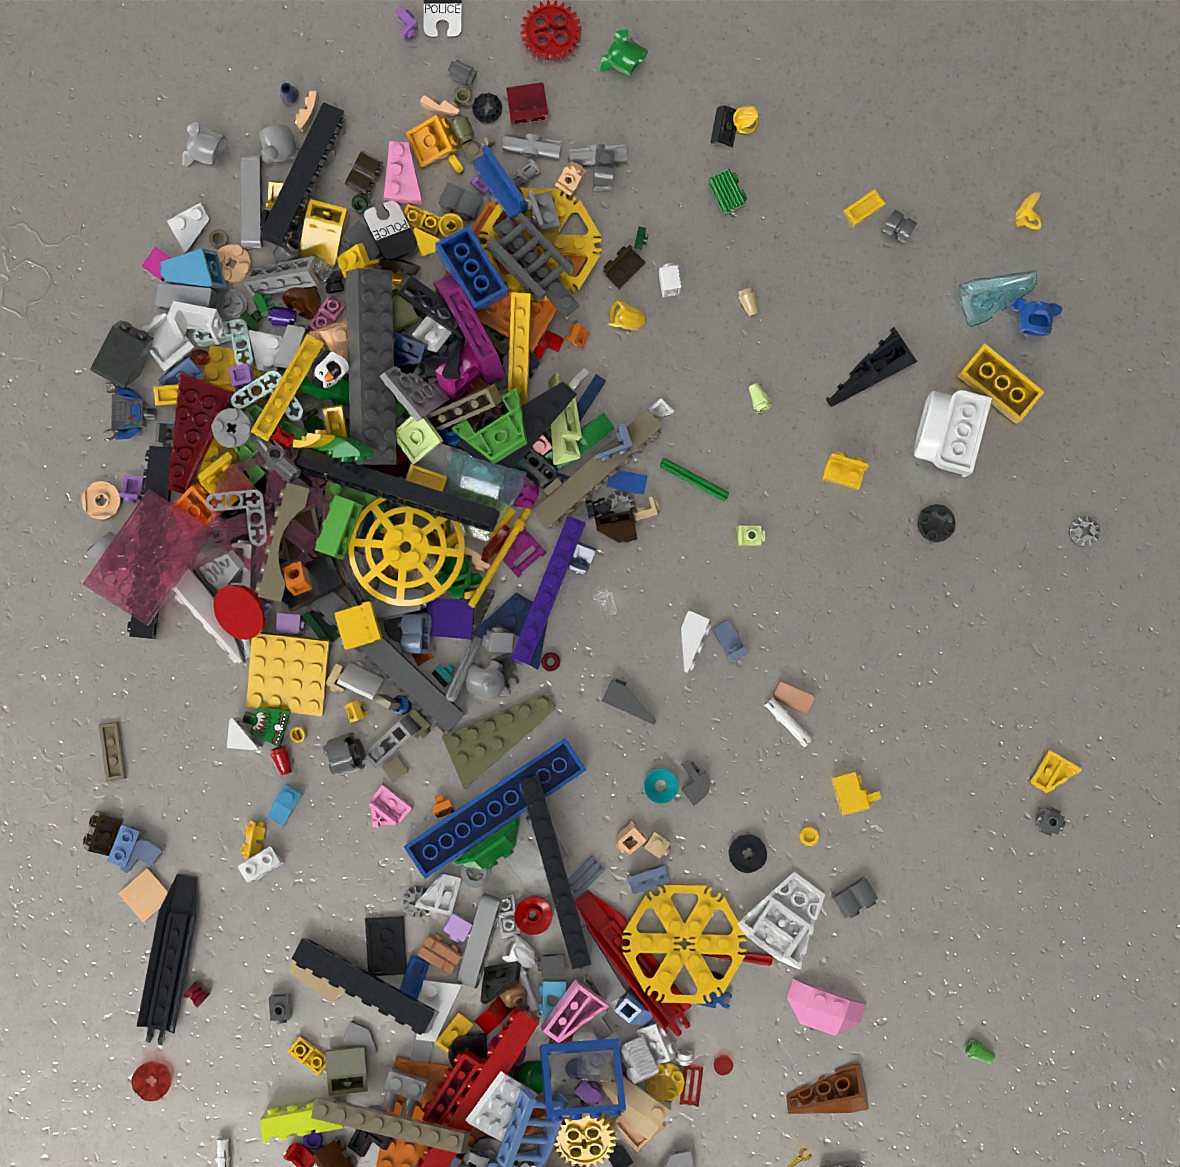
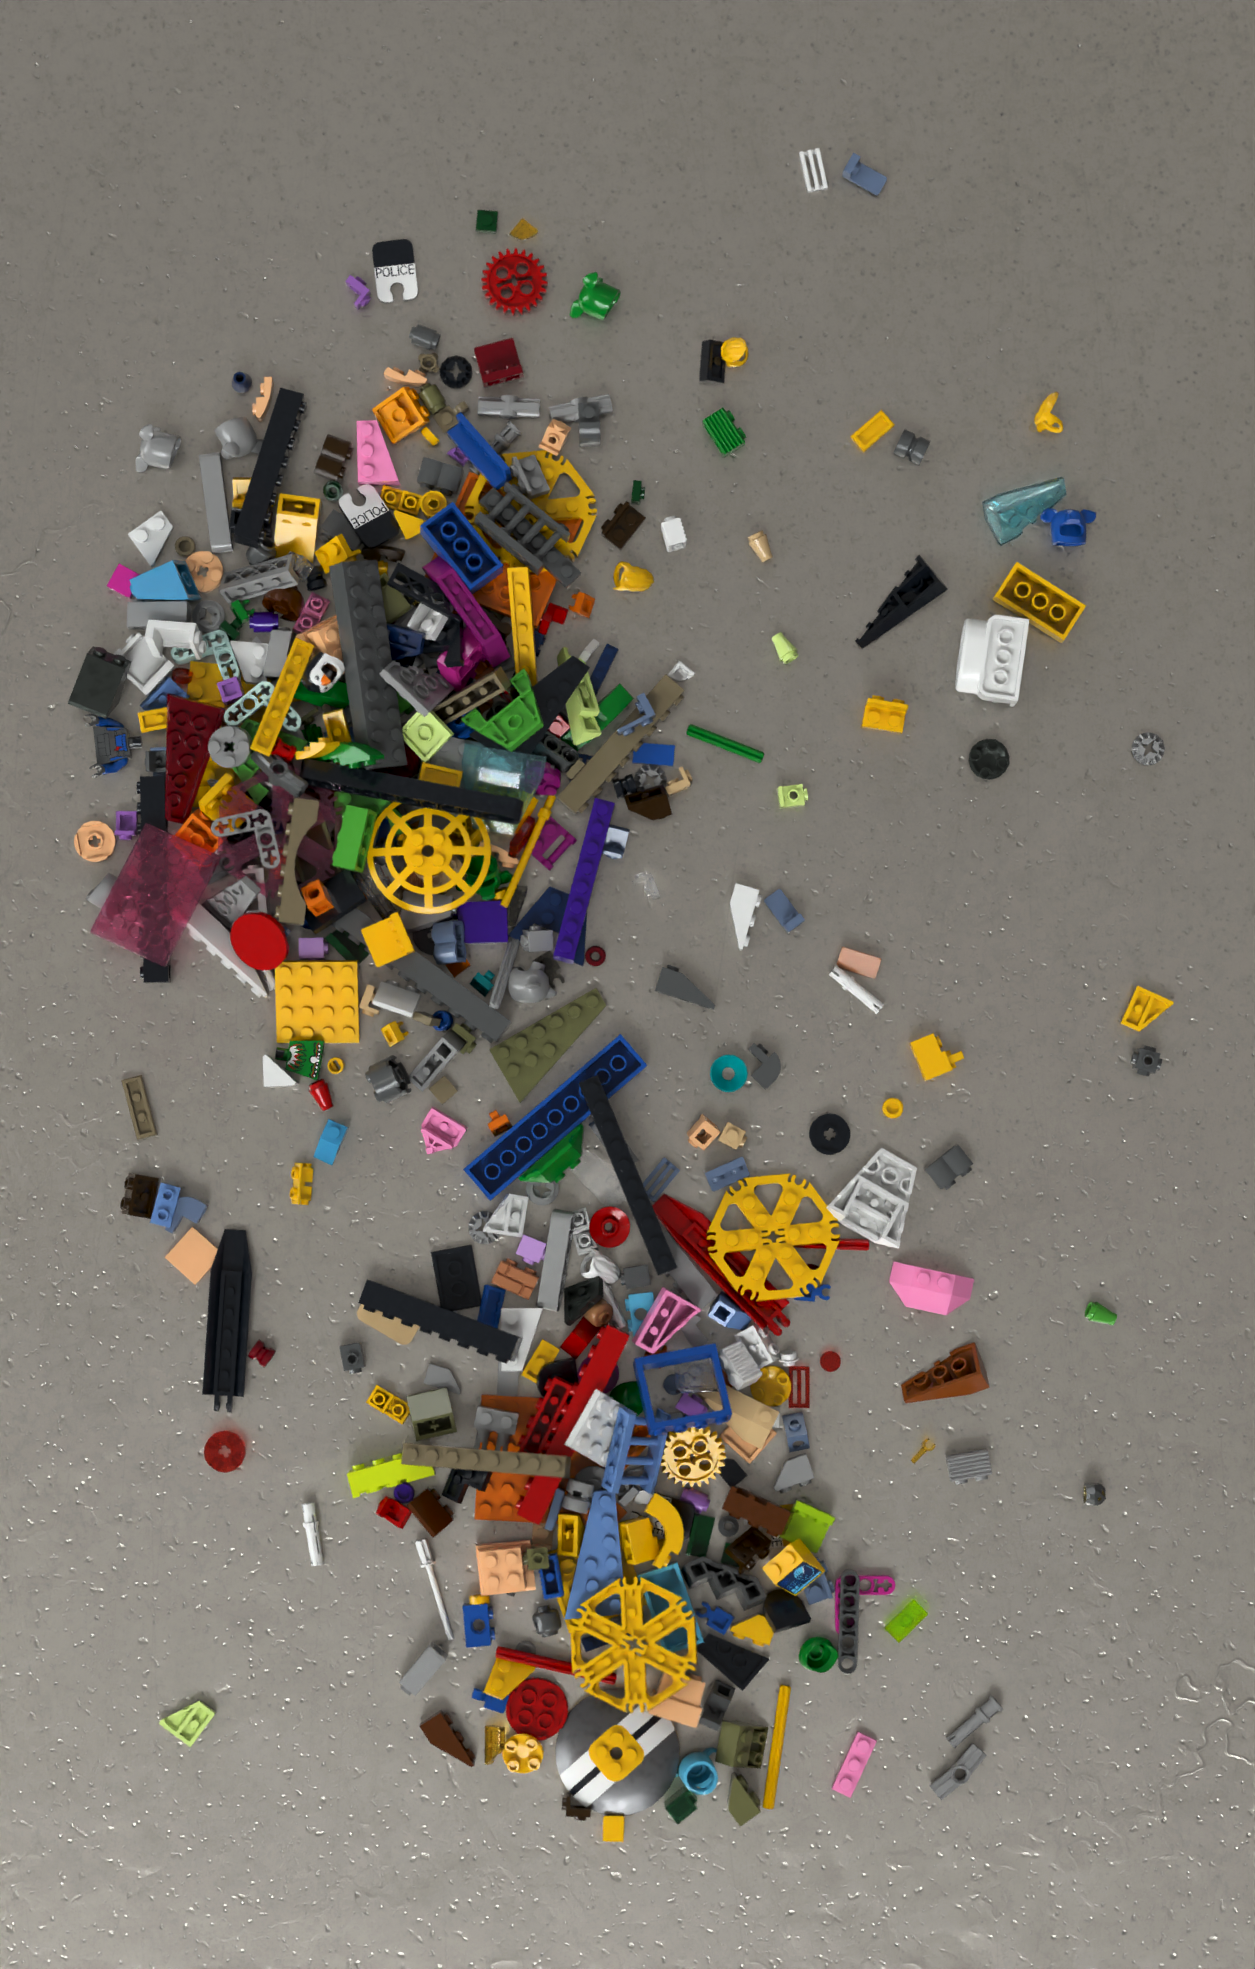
camera: 10 degrees left, 0 degrees up
white bracket [238,847,284,883] -> none
none -> sand blue bracket [782,1412,810,1452]

